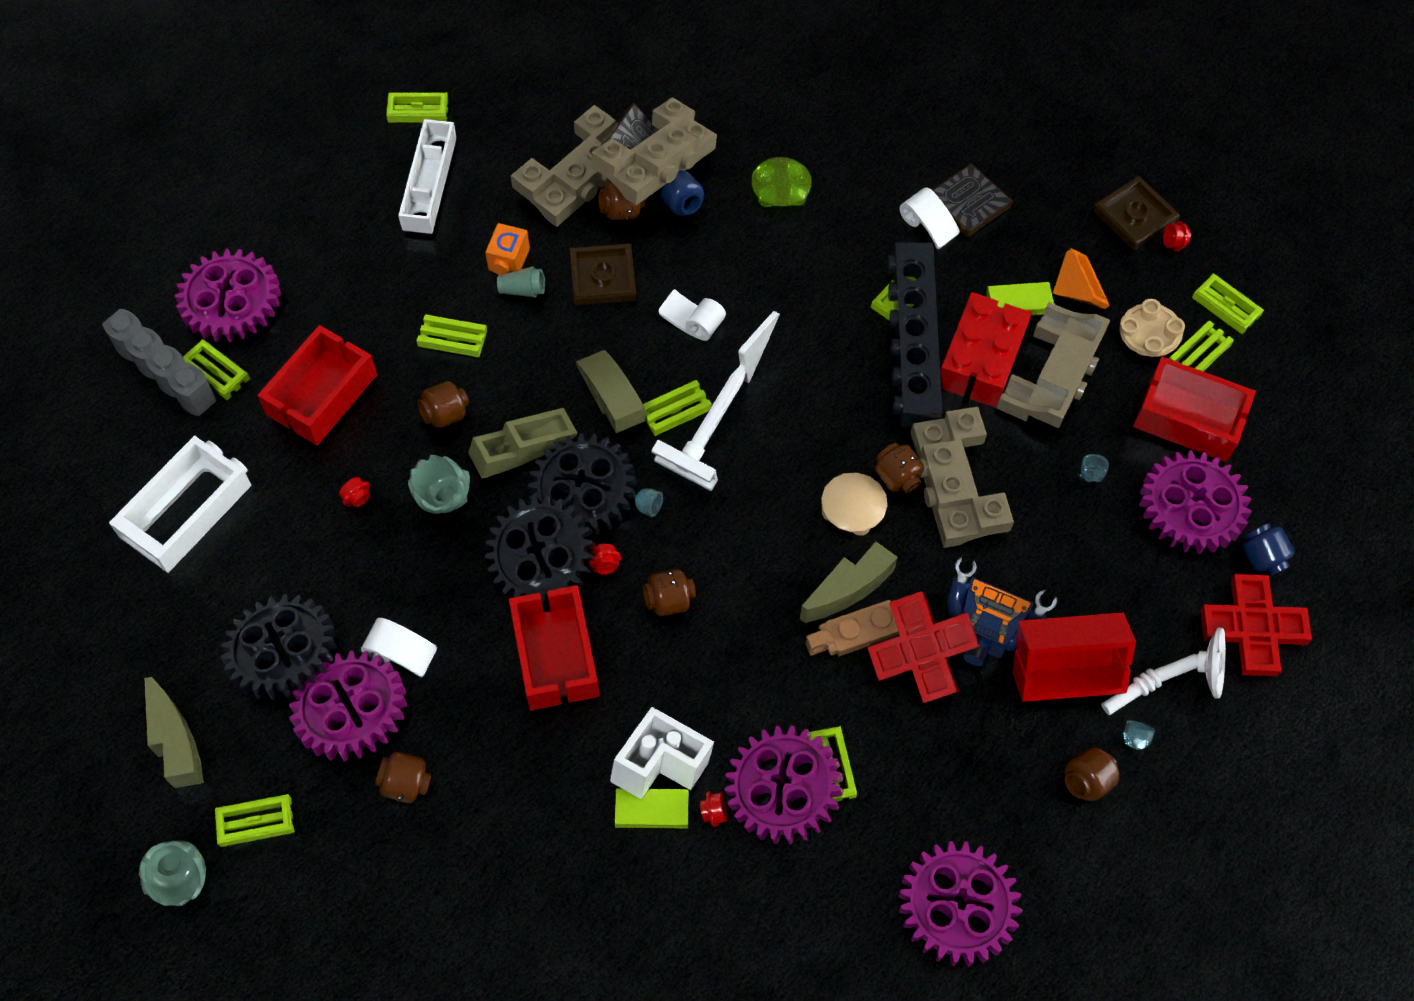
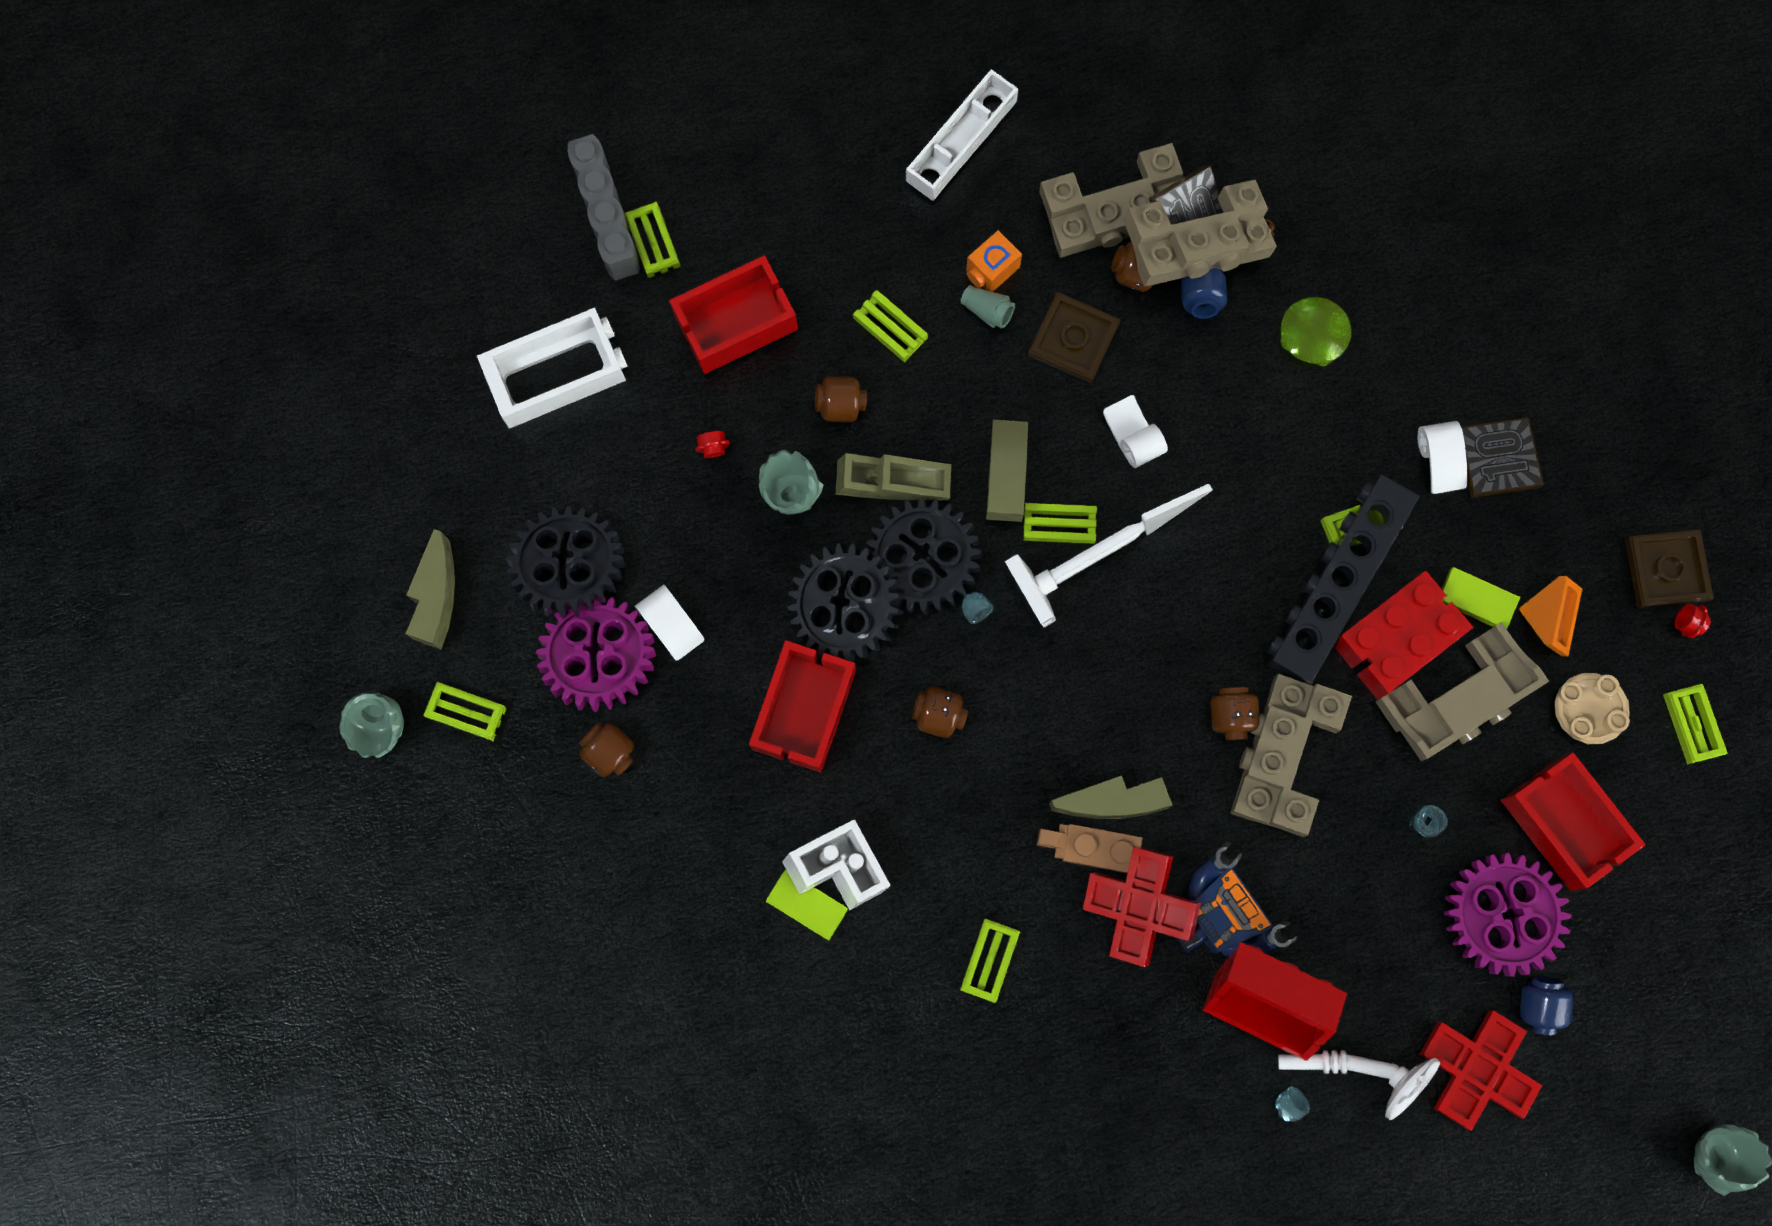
camera: 35 degrees right, 15 degrees up
magenta gear [175,249,281,342] -> none
lime tile [386,93,448,123] -> none
red plate [588,544,621,575] -> none
red plate [700,791,728,827] -> none
magenta gear [725,725,844,844] -> none
tan dish [821,473,888,535] -> none
magenta gear [898,841,1022,966] -> none
reddish brown head [1064,747,1119,801] -> none
lime tile [1169,320,1234,371] -> none

